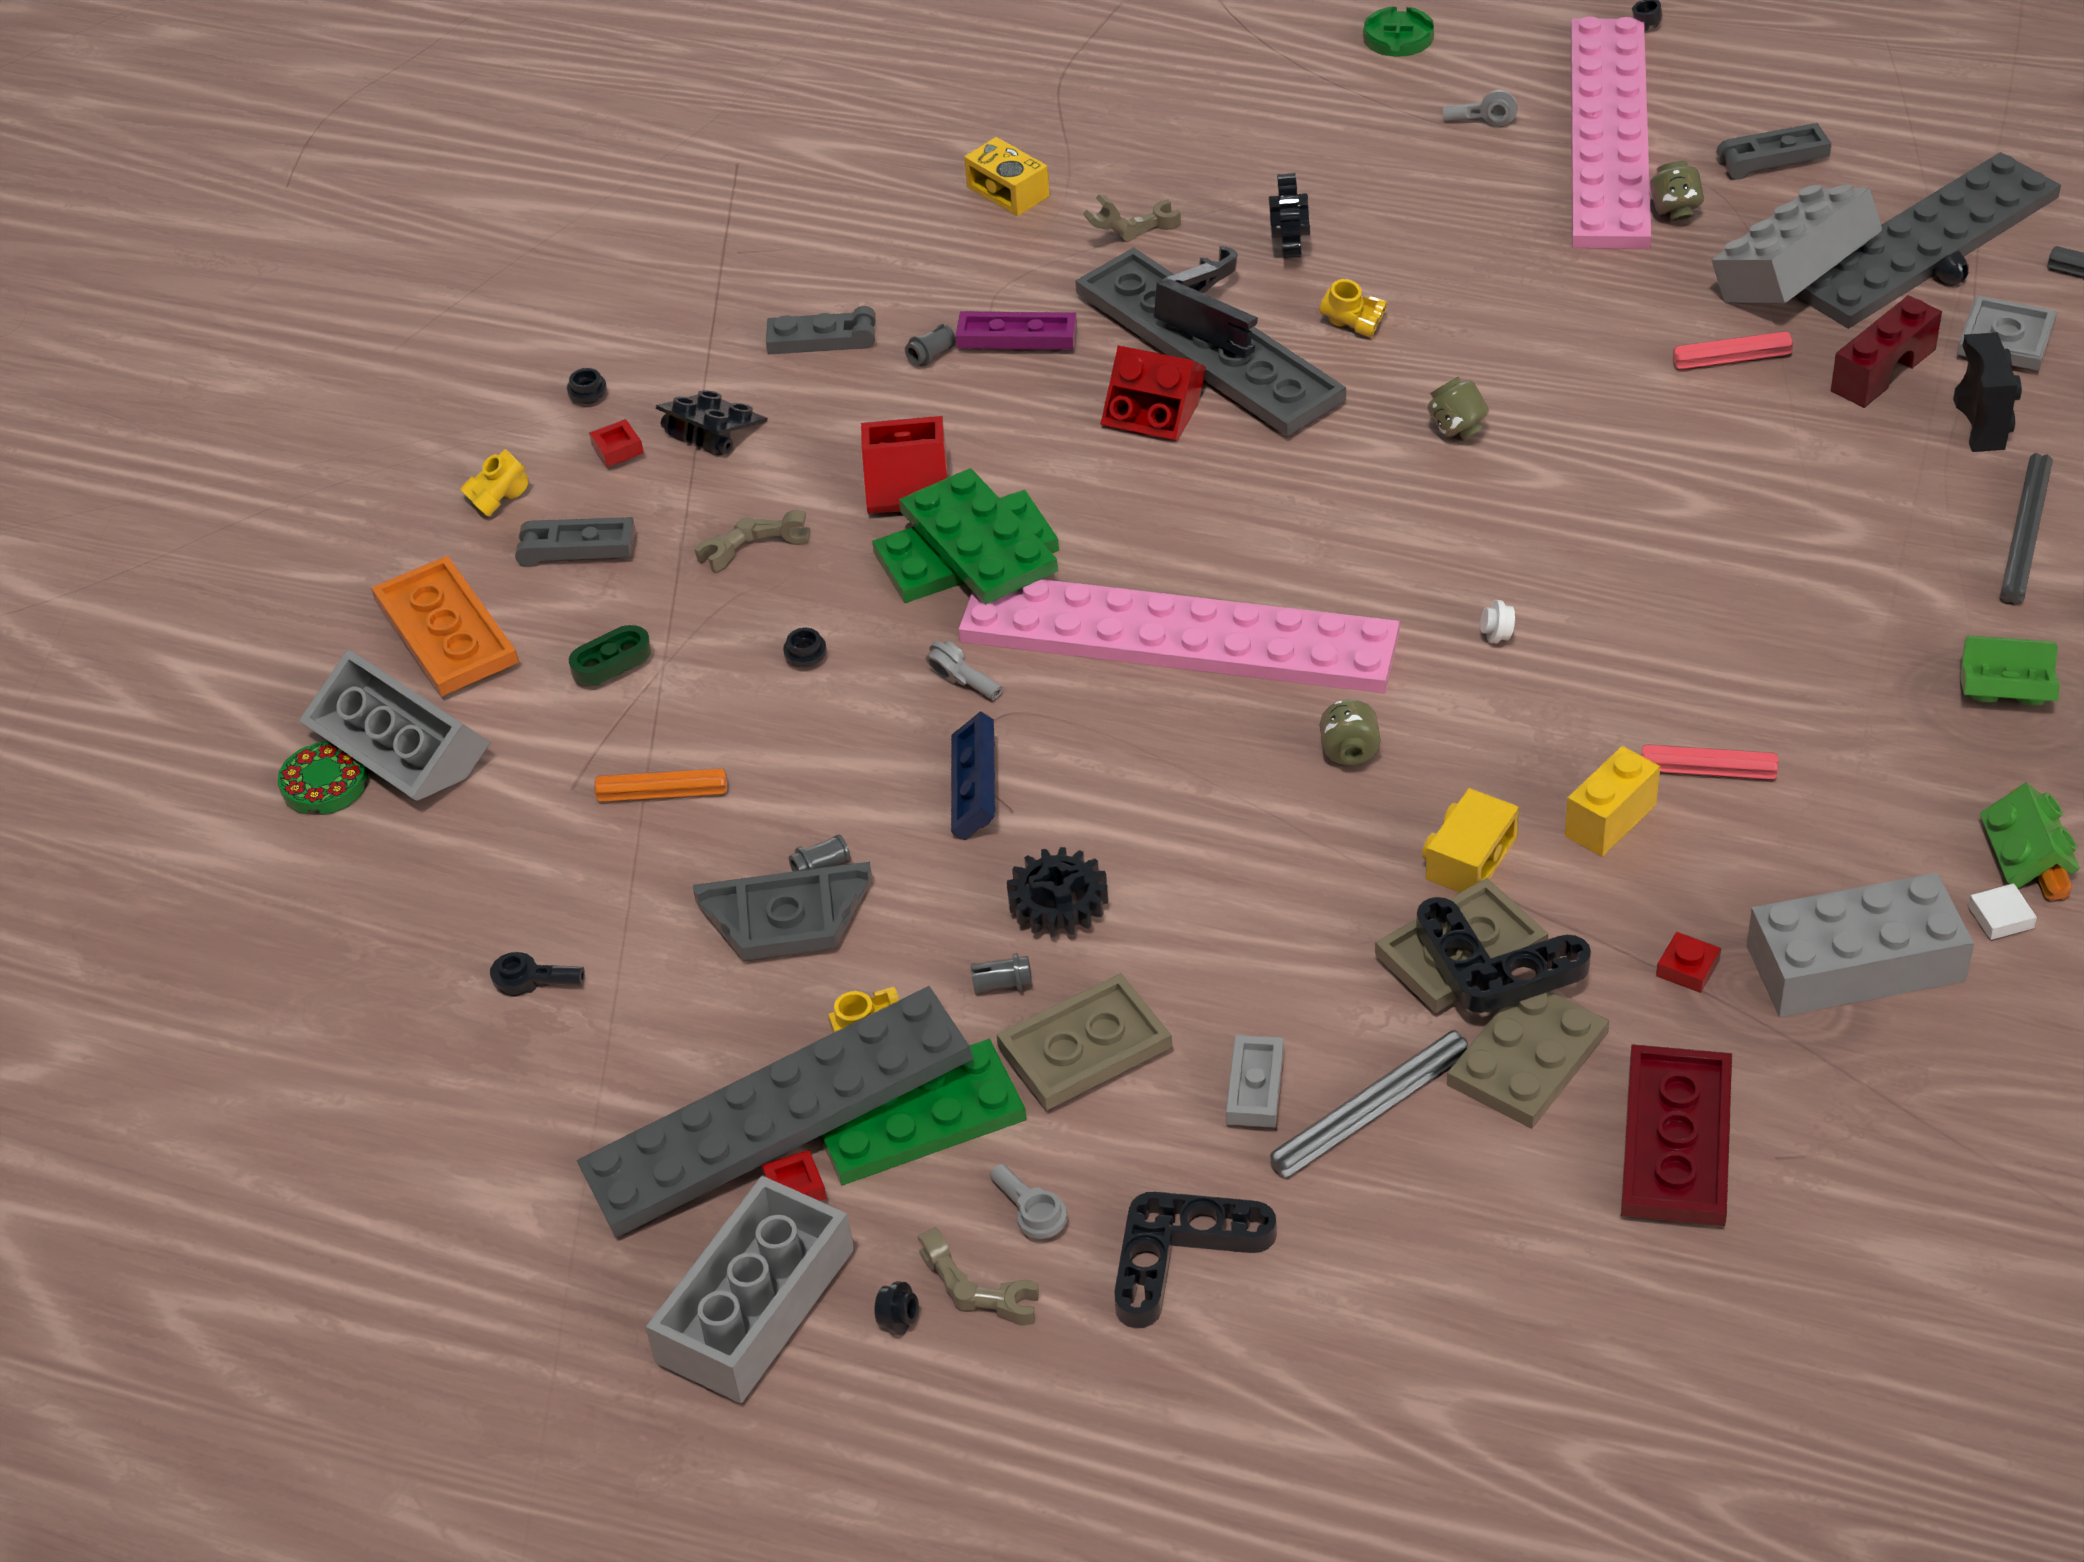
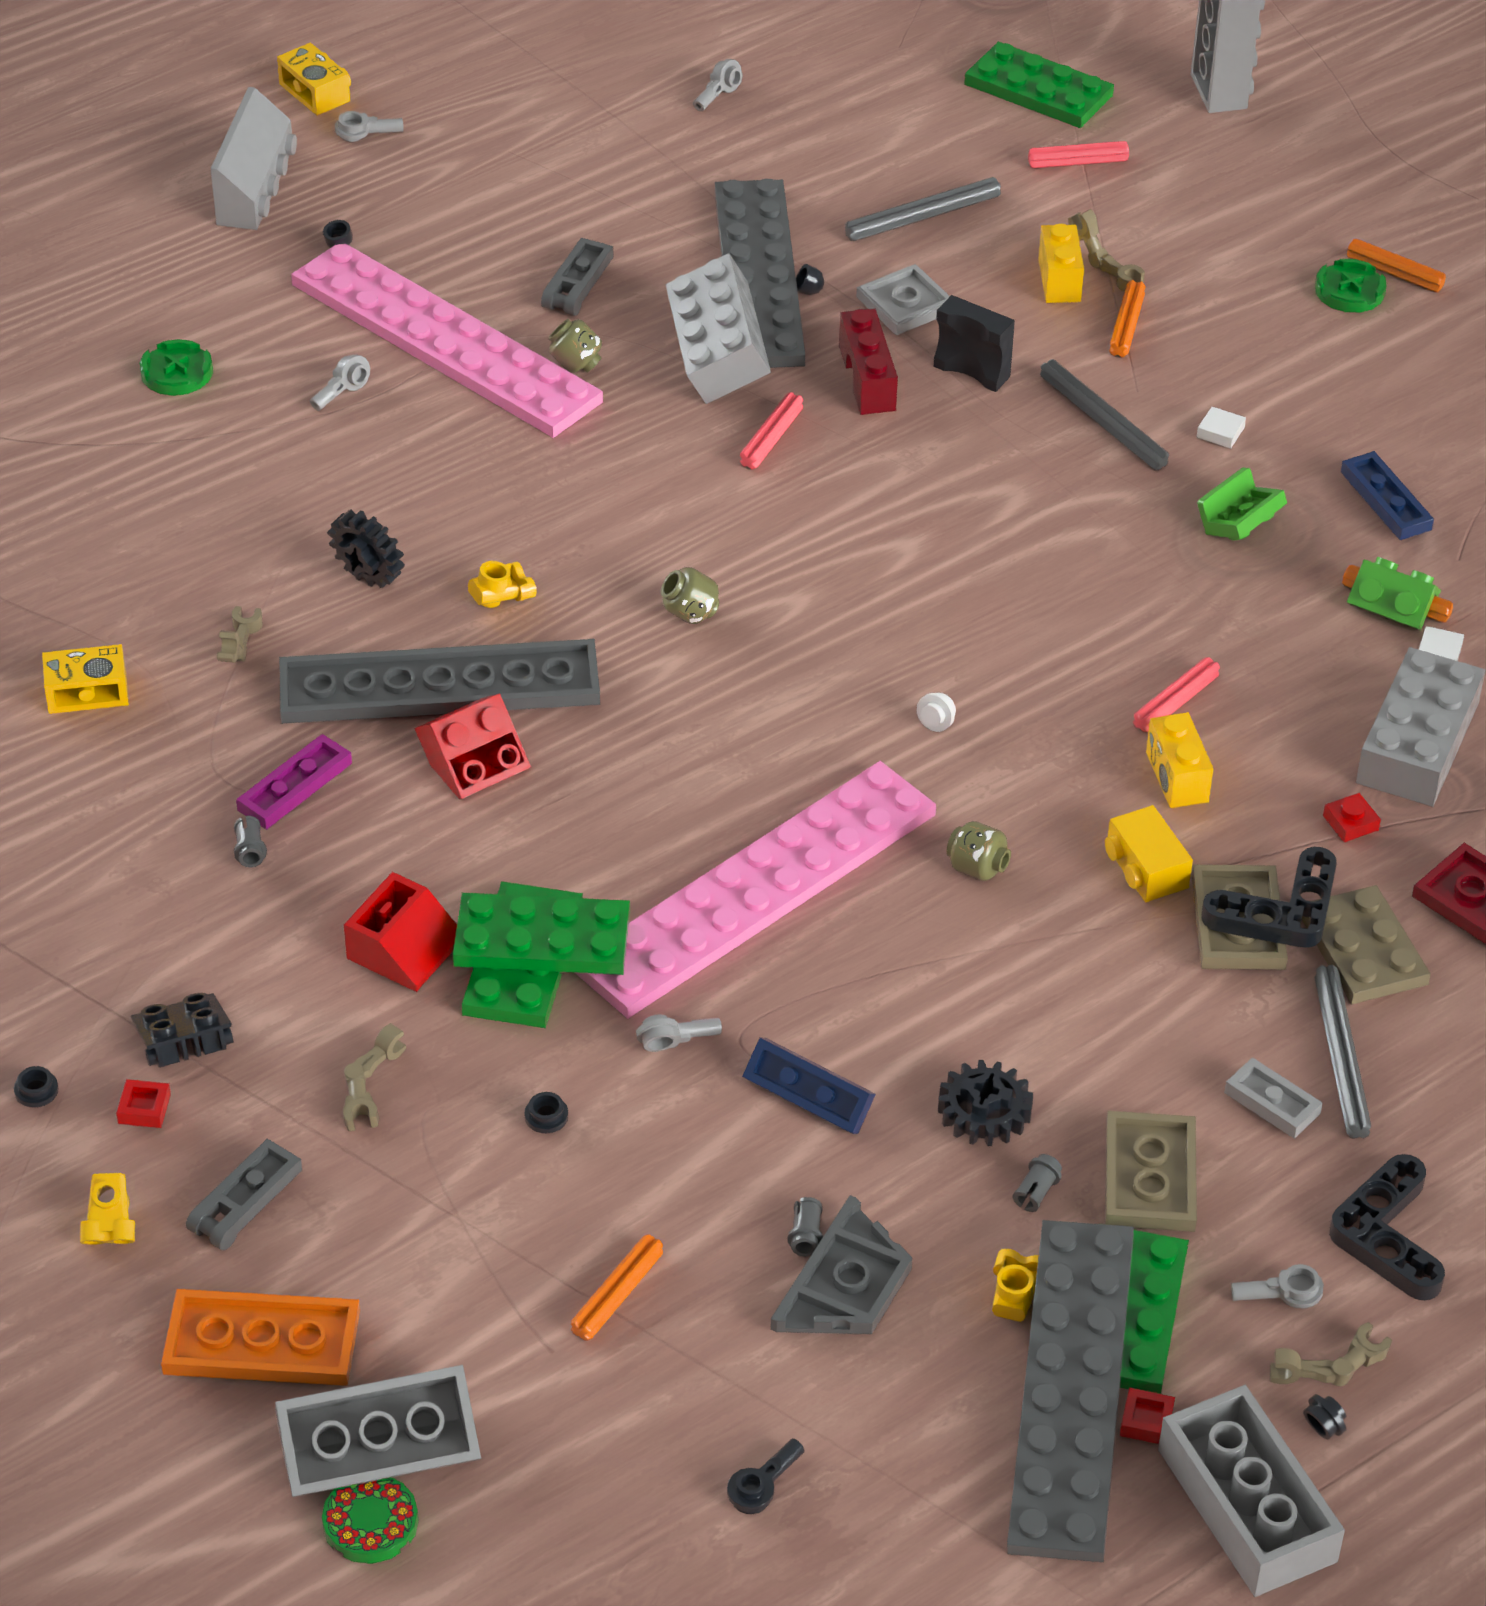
camera: 60 degrees left, 0 degrees up
dark green plate [569,625,651,686] -> none
dark grey plate [766,306,876,354] -> none
black hinge [1154,246,1258,358] -> none

